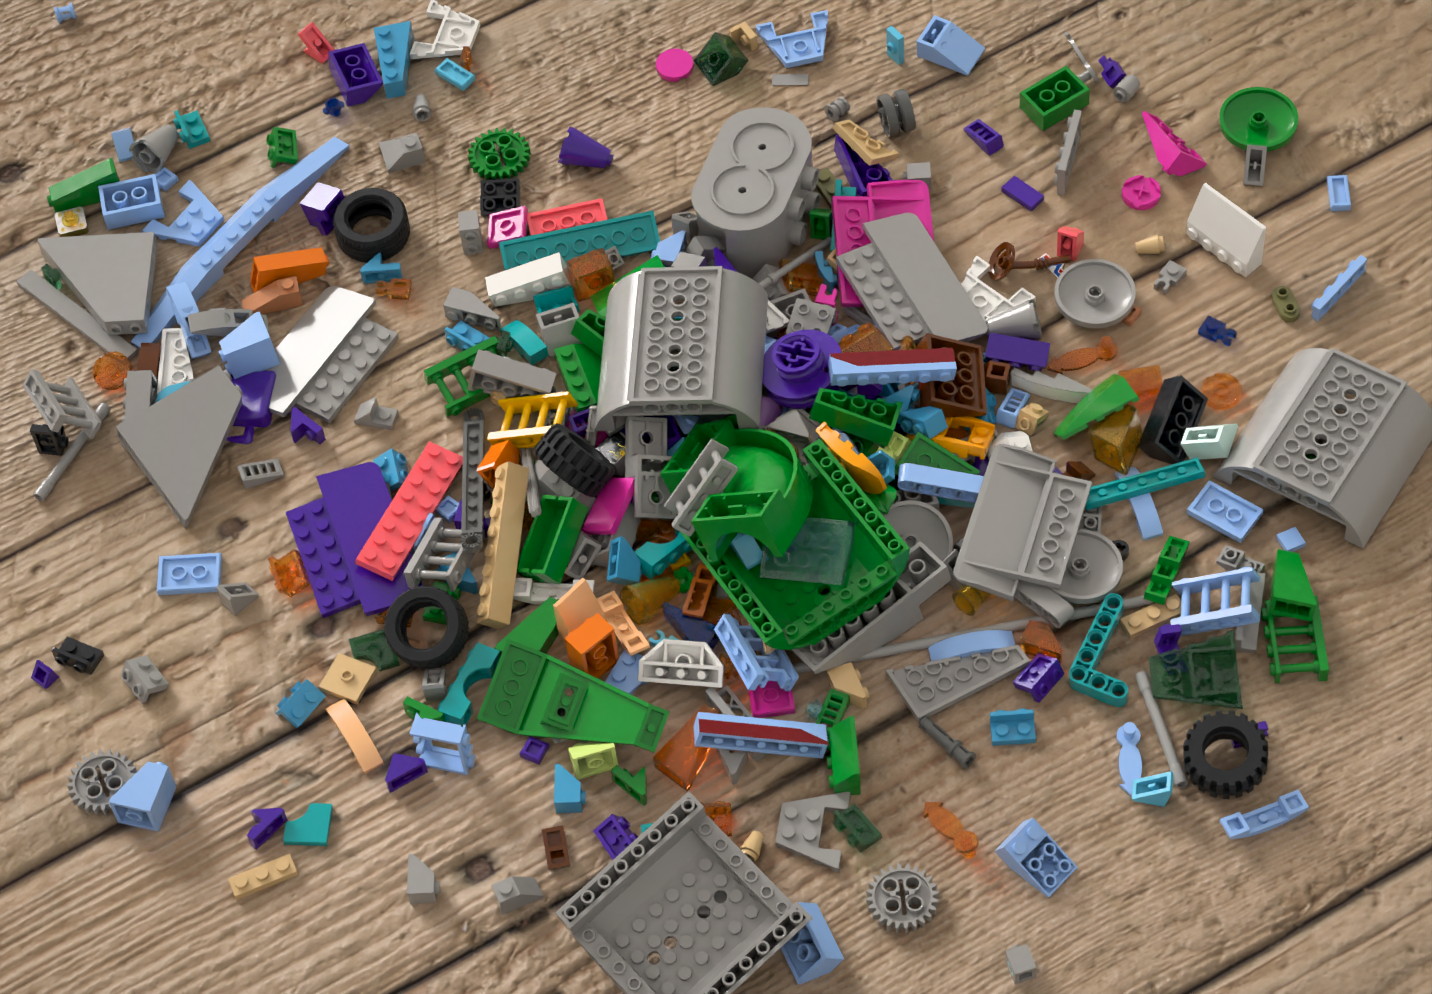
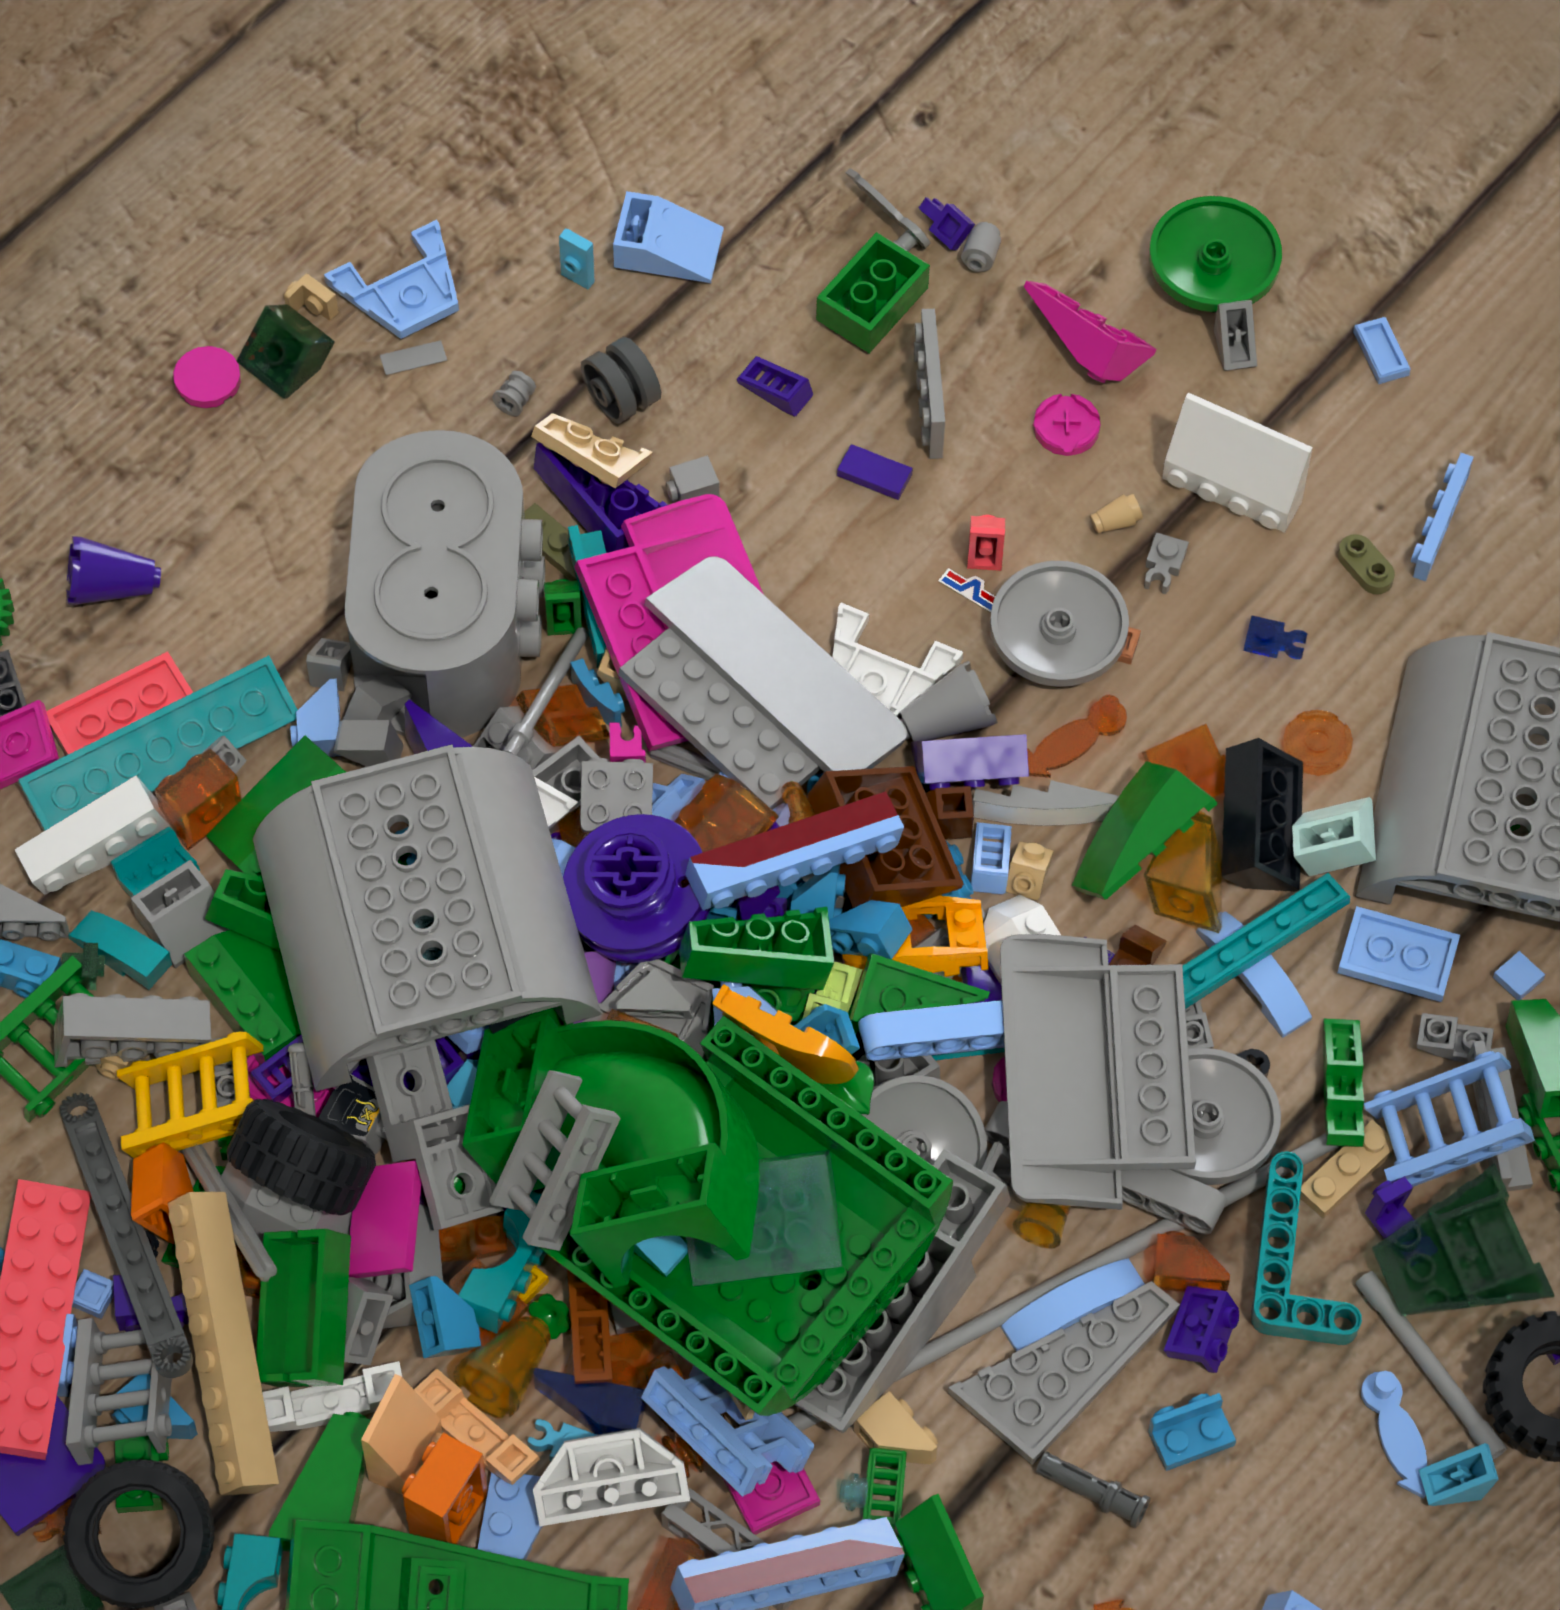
camera: 25 degrees left, 5 degrees up
reddish brown dish [988,242,1070,281] -> none

